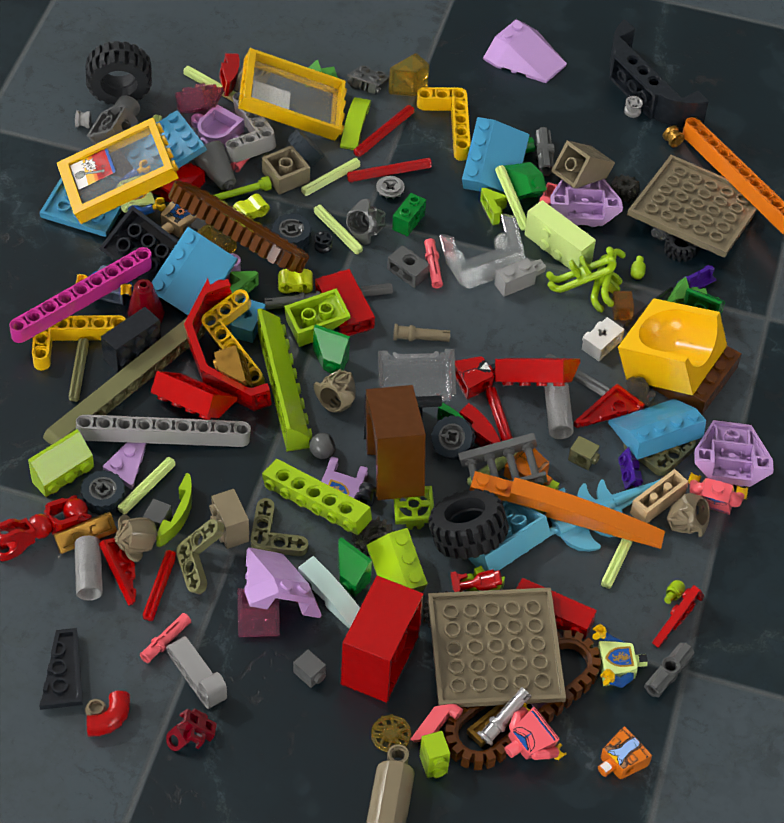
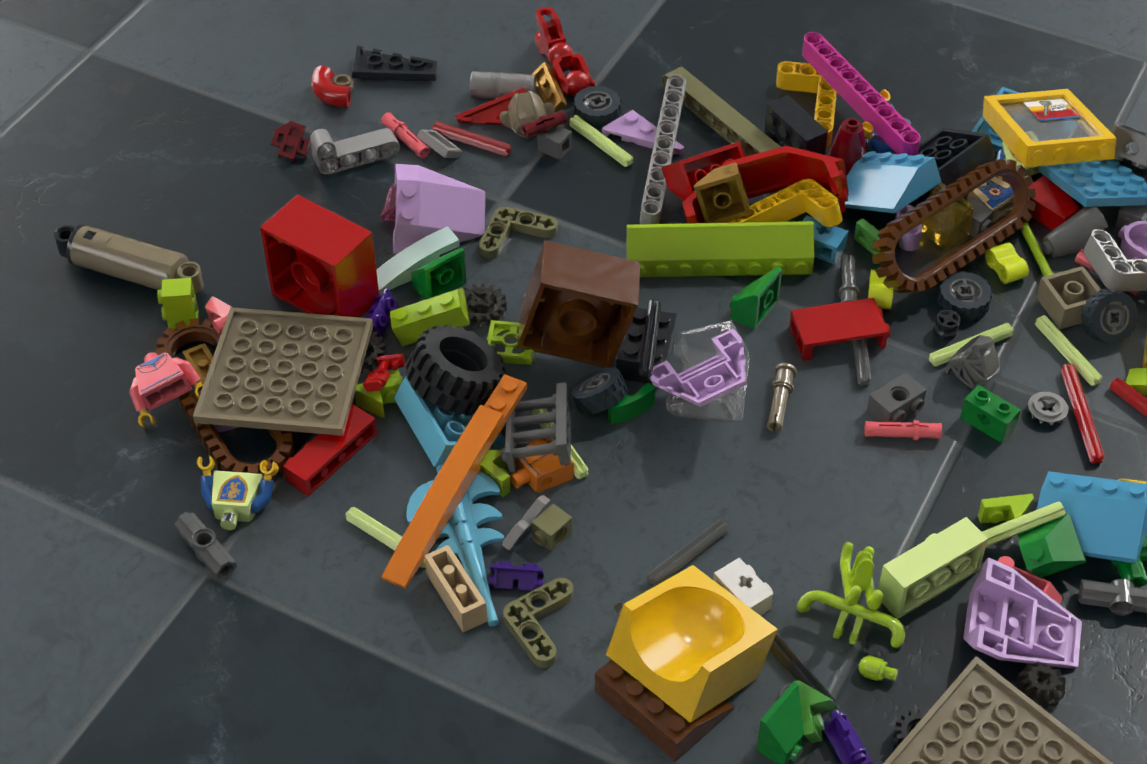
camera: 105 degrees right, 5 degrees down
lime slope [28,429,94,497] -> none
olive axle [69,338,89,402] -> none
lime slope [156,473,192,547] -> none
olive beam [176,519,225,594] -> none
dark tan brick [209,489,249,549] -> none
lime brick [262,458,372,535] -> none
lime slope [284,288,350,347] -> none
dark tan piece [314,369,356,412] -> none
clear yellow wheel [371,714,411,752] -> none
clear windscreen [440,214,526,288] -> none
red torso [452,356,495,399] -> none
red slope [459,403,501,447] -> none
light grey pin [477,687,531,746] -> none
red axle [486,387,512,441] -> none
light grey hinge [495,258,546,297] -> none
red slope [495,358,580,386] -> none
light grey piece [544,383,574,439] -> none
dark tan slope [551,140,615,188] -> none
red wing [573,384,645,428] -> none
torso [598,726,652,779] -> none
dark azure slope [608,399,706,460] -> none
clear orange brick [612,291,634,320] -> none
red wing [652,585,705,648] -> none
lime cylinder [664,580,685,604] -> none
dark tan piece [667,493,710,537] -> none
coral torso [688,472,748,515] -> none
lavender wedge [694,420,773,487] -> none
none -> light grey tile [417,130,462,158]
none -> light grey tile [502,495,550,550]
none -> dark red pin [522,110,567,138]
none -> lavender wedge [649,328,747,407]

